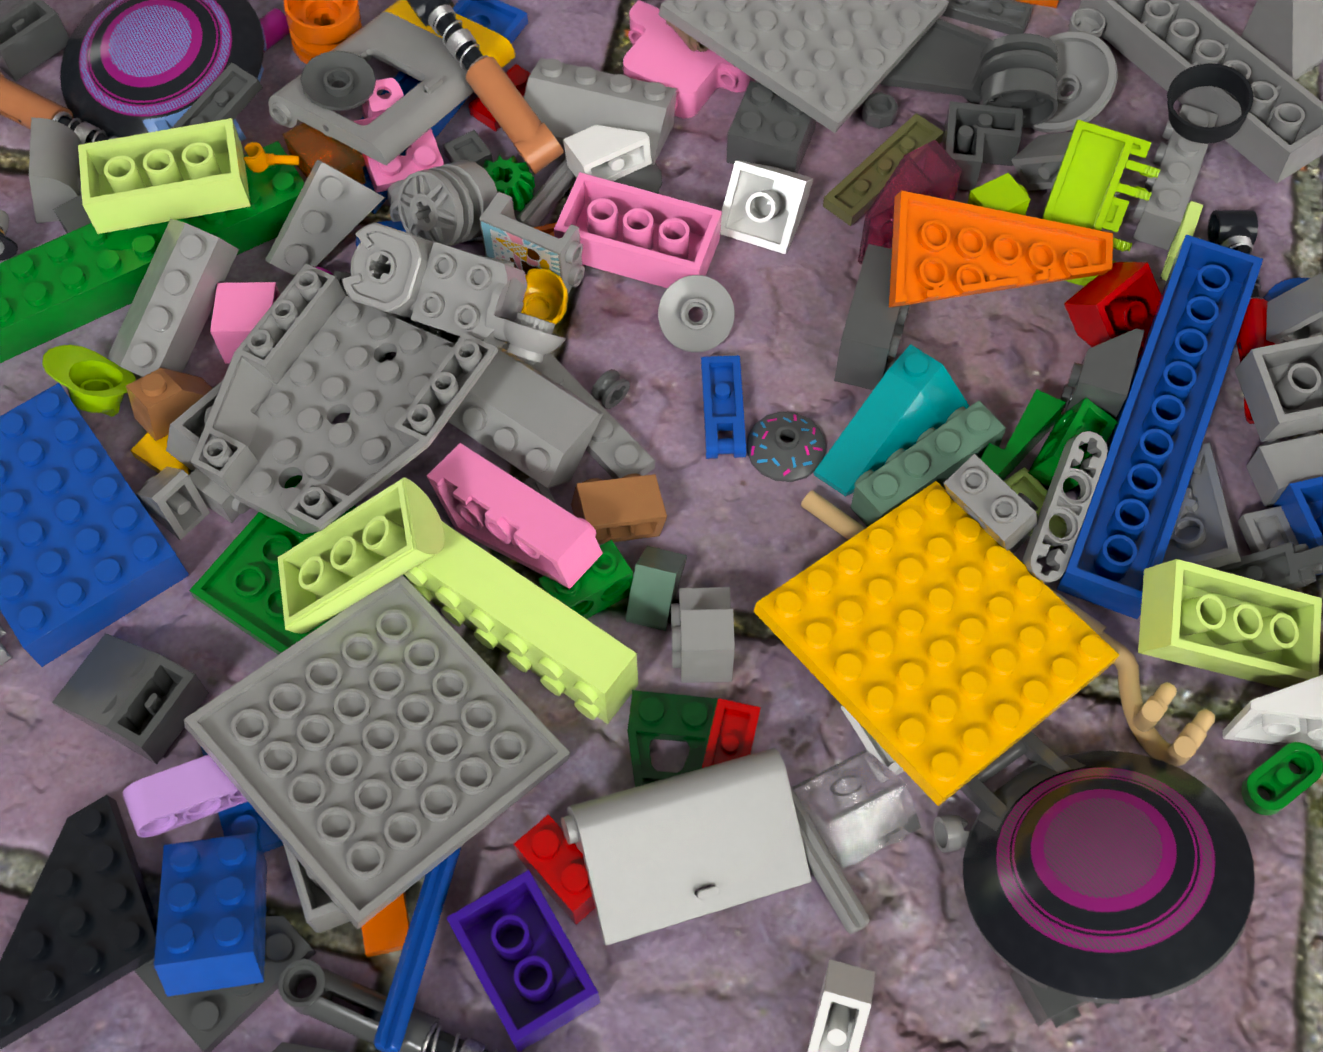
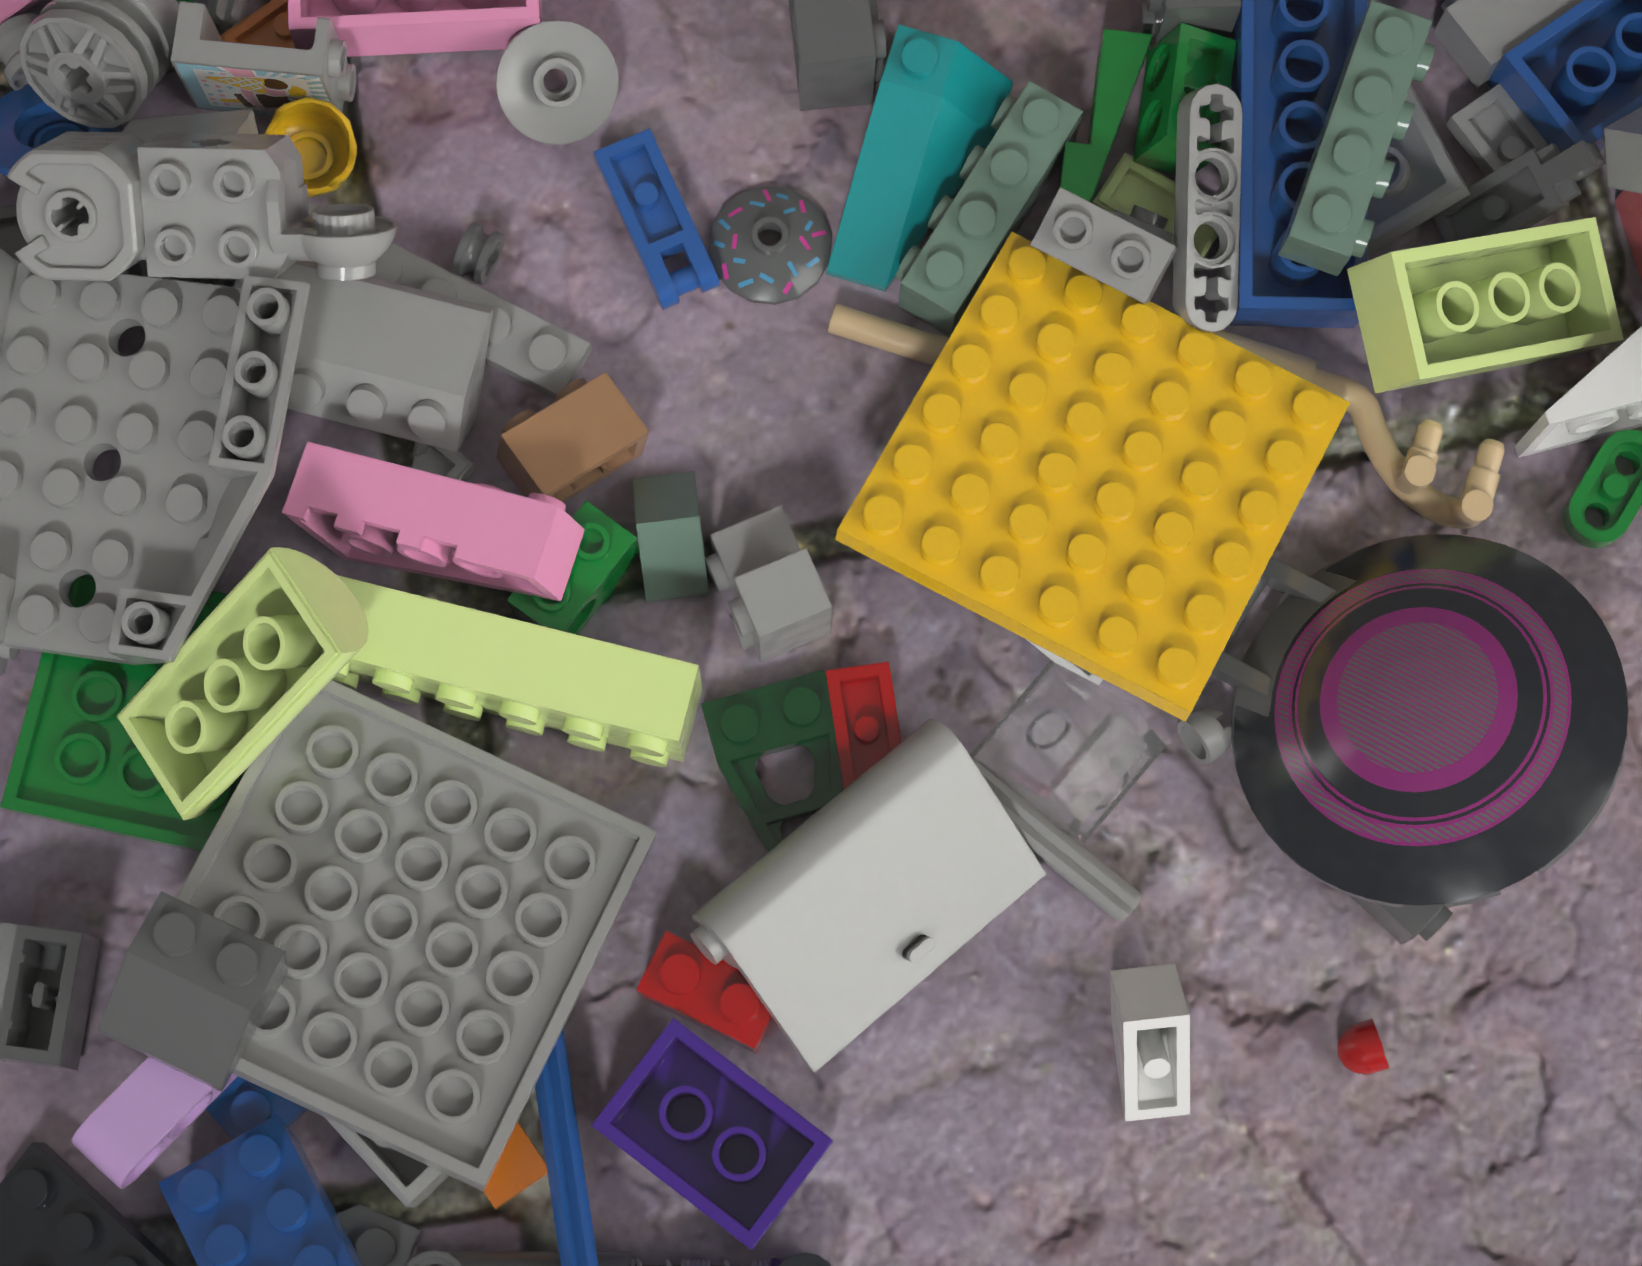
camera: 25 degrees left, 15 degrees up
none -> dark grey slope [98,891,288,1092]
none -> sand green brick [1278,0,1436,276]

